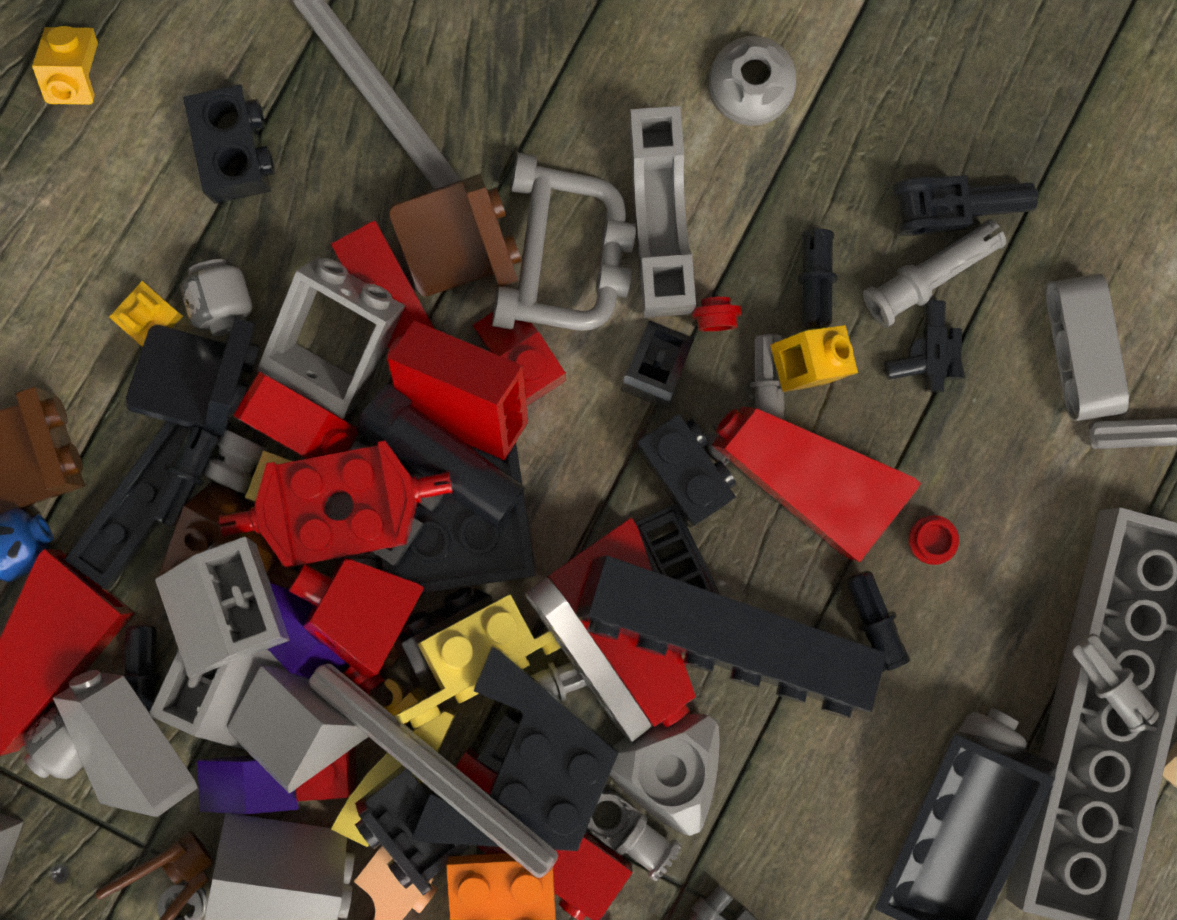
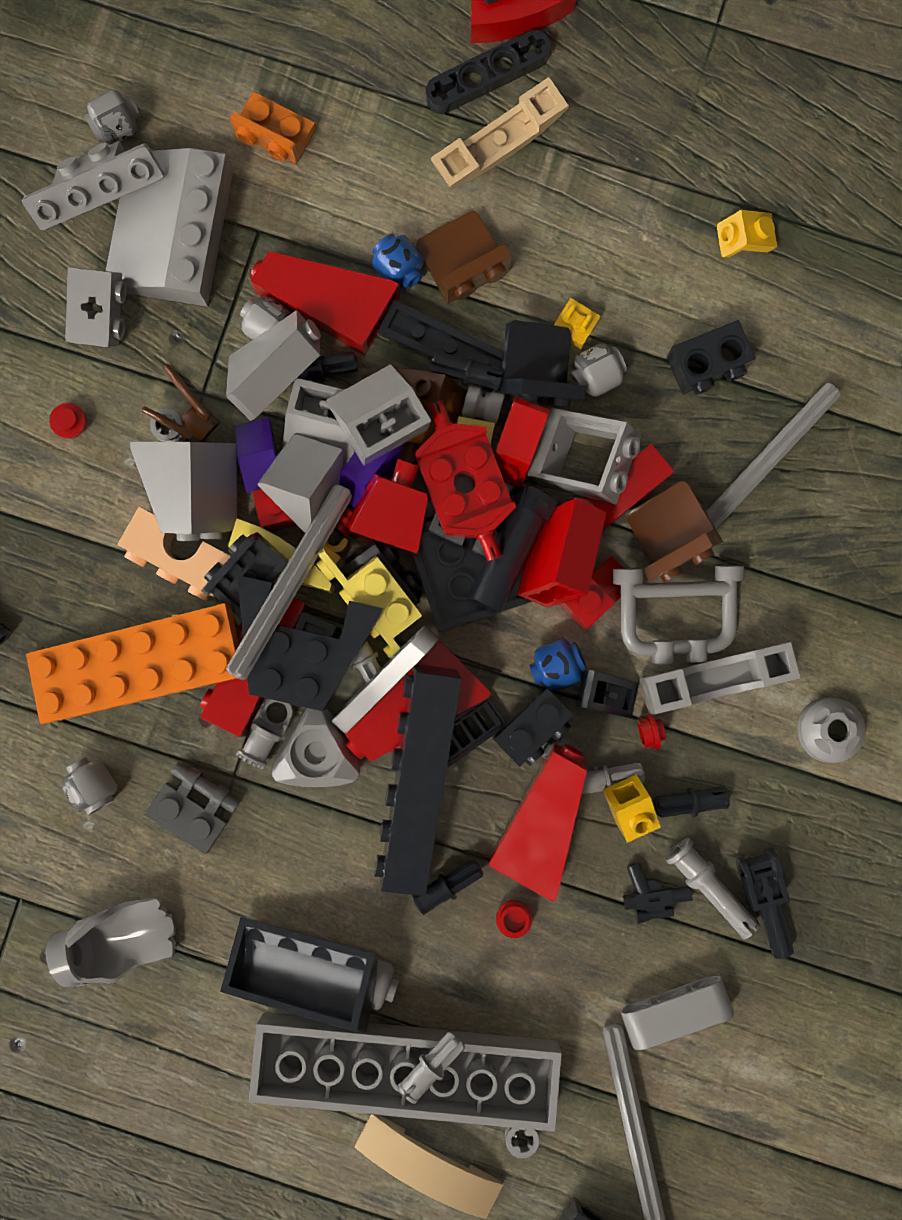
camera: 80 degrees right, 0 degrees up
none -> blue head [529,638,586,692]

